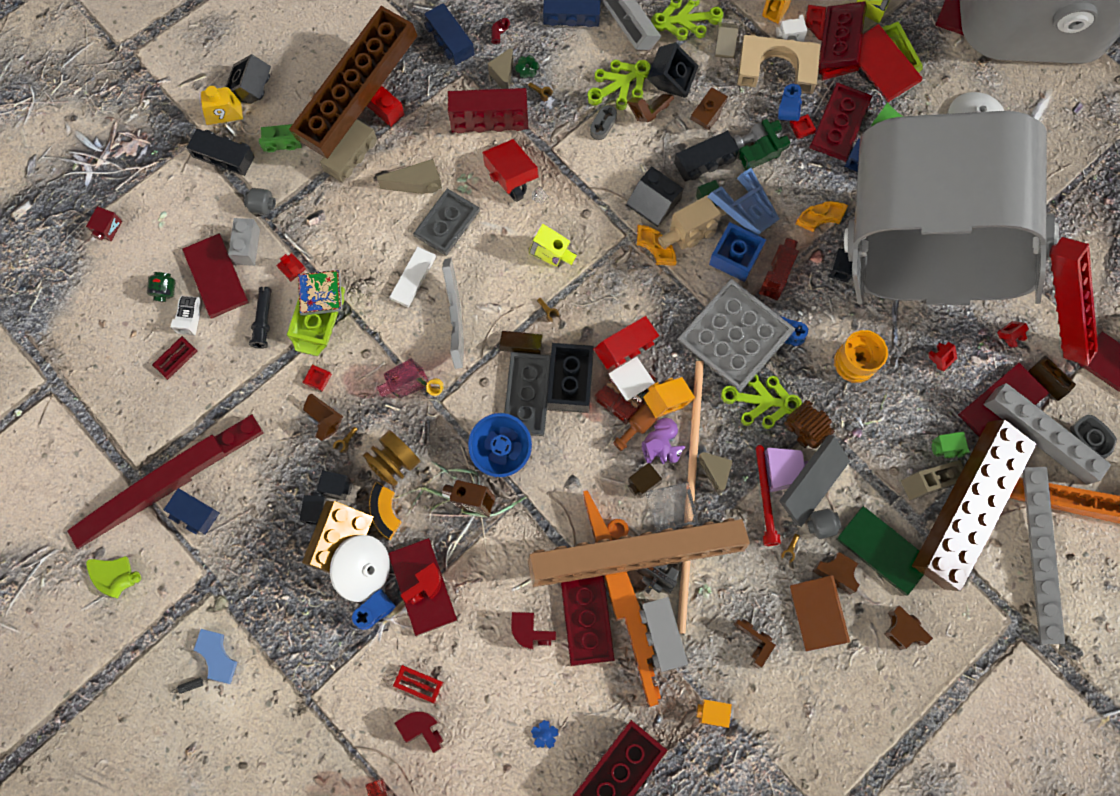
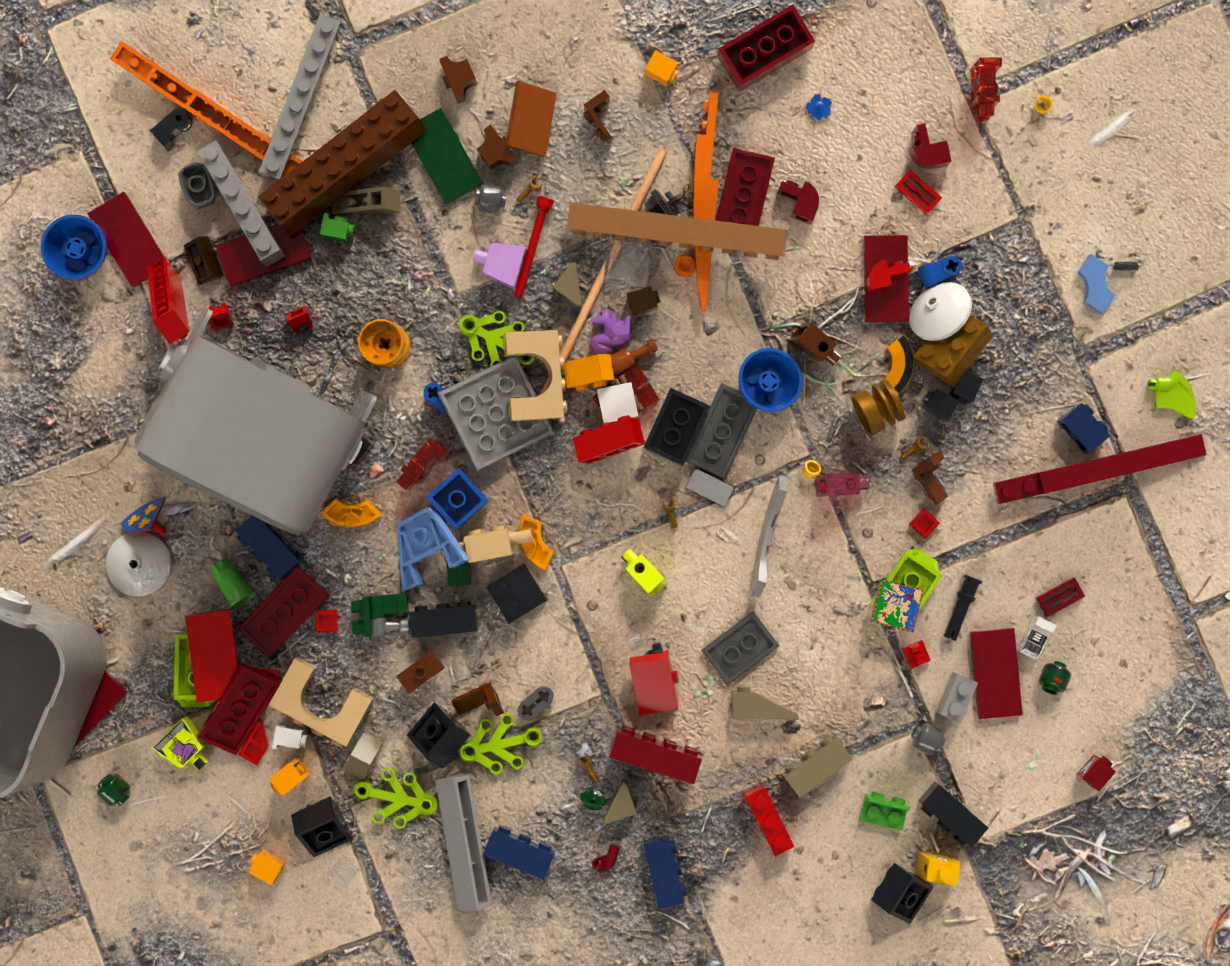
camera: 165 degrees left, 15 degrees up
reddish brown brick [289,5,417,159] -> none
white tile [390,247,436,308] -> none
light grey slope [639,597,688,673] -> none
blue piece [778,84,802,121] -> none
dark grey tile [779,435,850,527] -> none
reddish brown brick [784,400,835,449] -> none
none -> tan arch [503,330,567,422]

